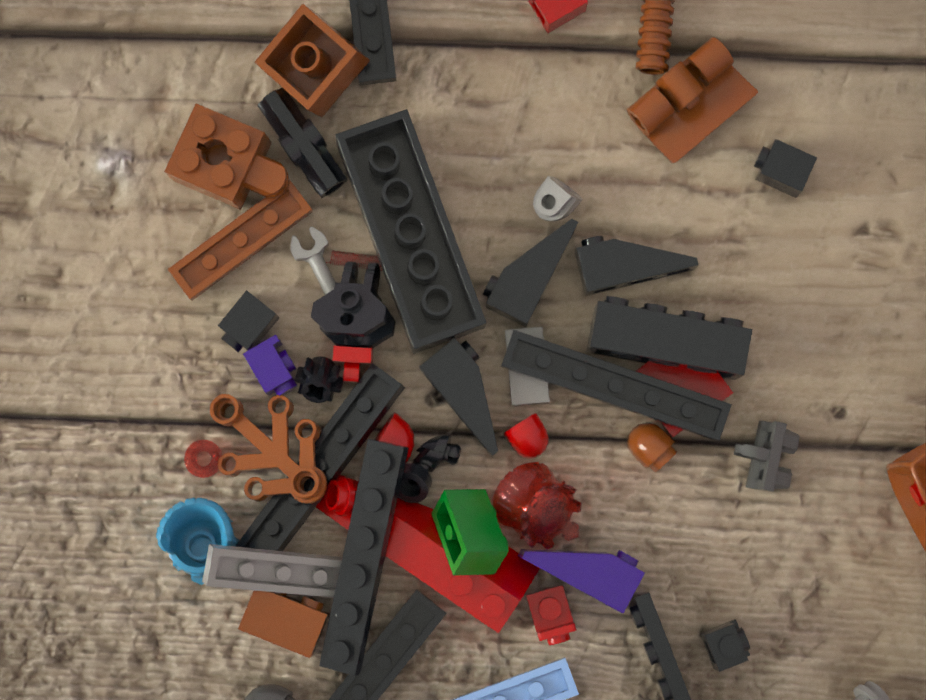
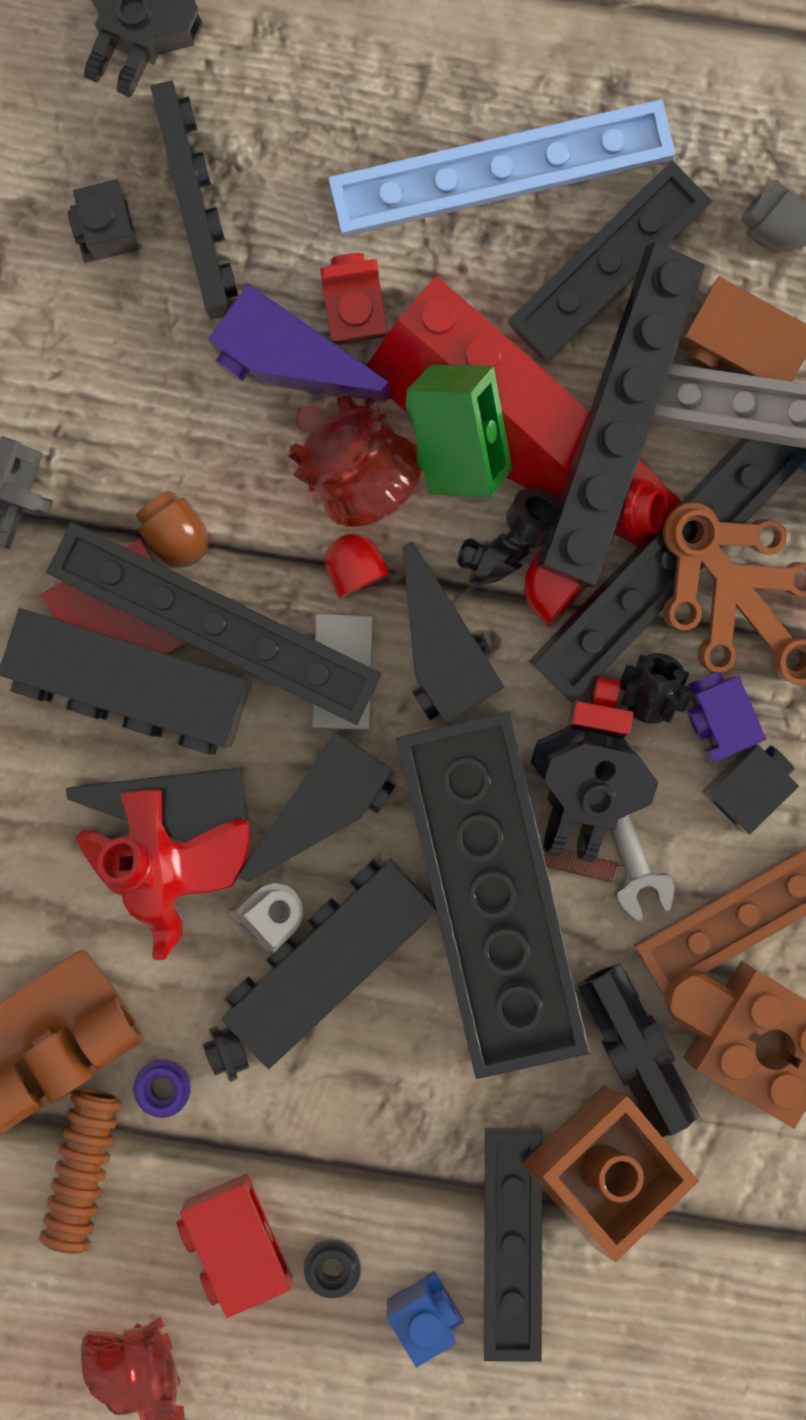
camera: 175 degrees left, 5 degrees up
none -> red animal [75,789,250,960]
none -> dark purple plate [133,1059,191,1118]
none -> black plate [202,1026,249,1082]
none -> black brick [221,858,437,1070]

